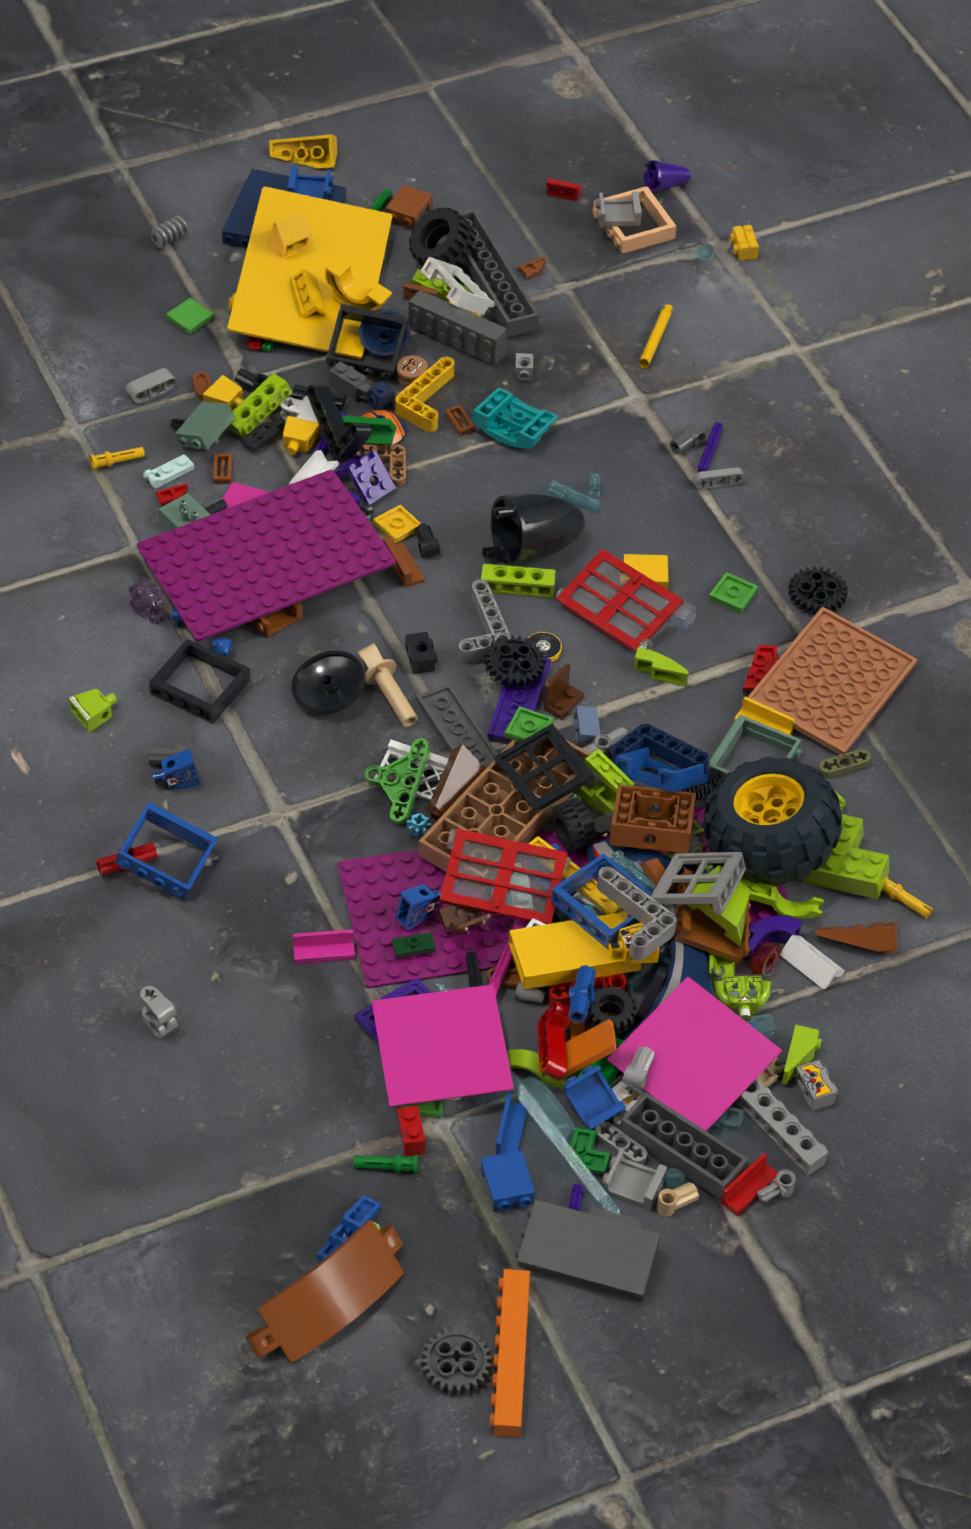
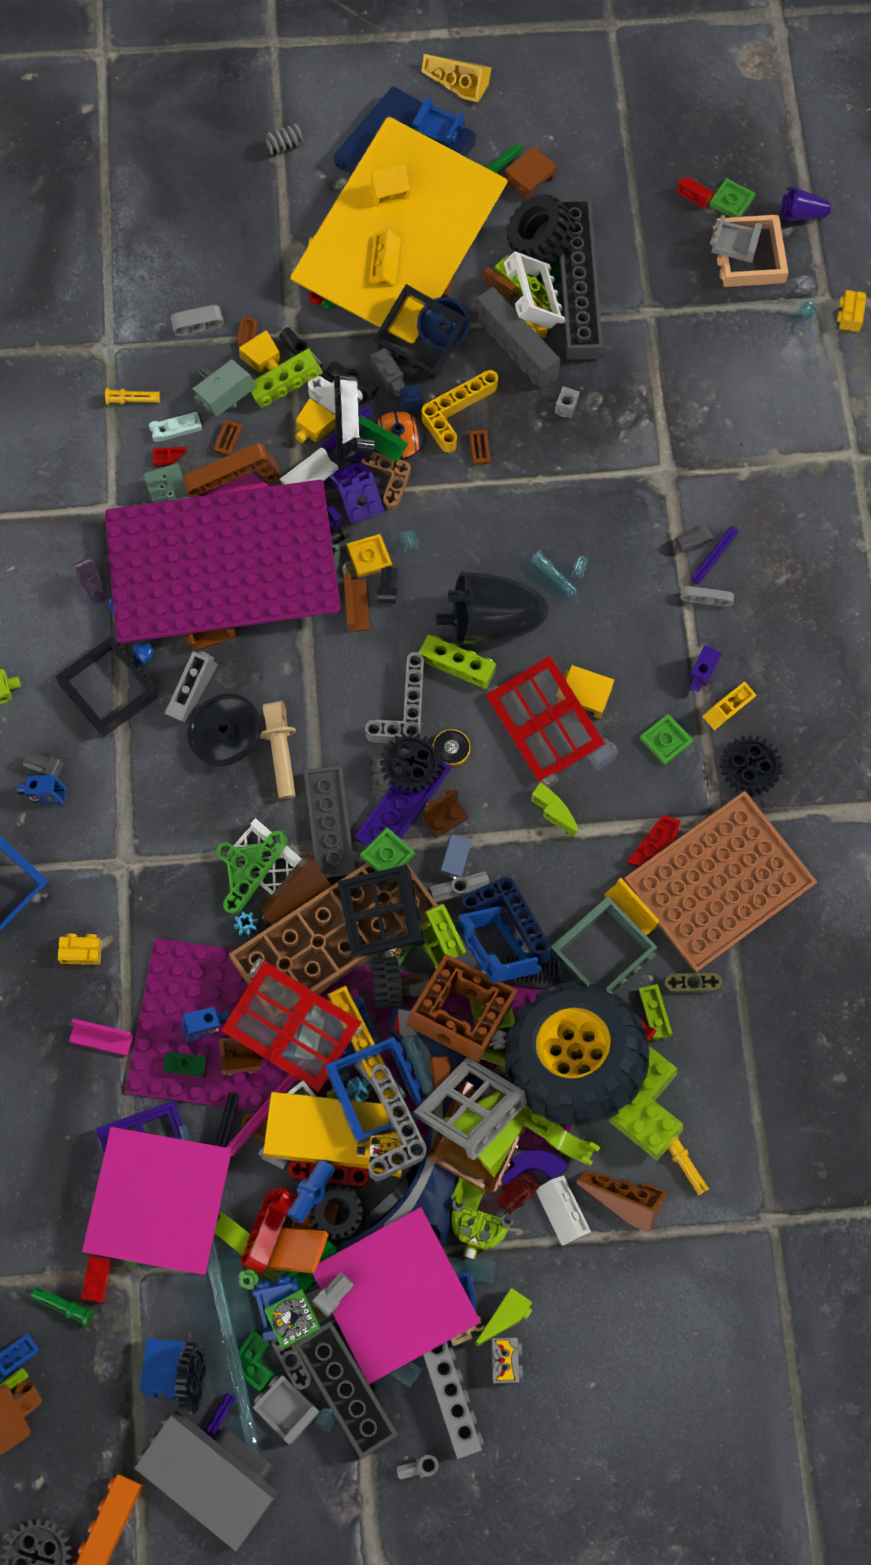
camera: 20 degrees right, 20 degrees up
bright green tile [166,298,214,334] -> none
black hinge [241,417,285,452] -> none
yellow brick [325,256,392,311] -> none
medium nougat head [396,356,428,386] -> none
black brick [405,632,438,674] -> none
teal slope [472,387,559,448] -> none
blue panel [496,1093,528,1155] -> none
dark orange tile [518,256,545,280] -> none
yellow piece [639,304,673,369] -> none
tan piece [656,1182,699,1217] -> none
red panel [721,1153,778,1216] -> none
none -> yellow brick [58,934,102,965]
none -> light grey slope [165,651,218,723]
none -> black gear [174,1342,207,1415]
none -> dark orange beam [182,443,281,497]
none -> bright green plate [238,1269,259,1290]
none -> tile [264,1289,321,1349]
none -> clear light blue piece [399,530,419,553]
none -> dark purple torso [689,645,722,692]
none -> yellow slope [702,681,757,731]
none -> bright green tile [709,178,756,218]

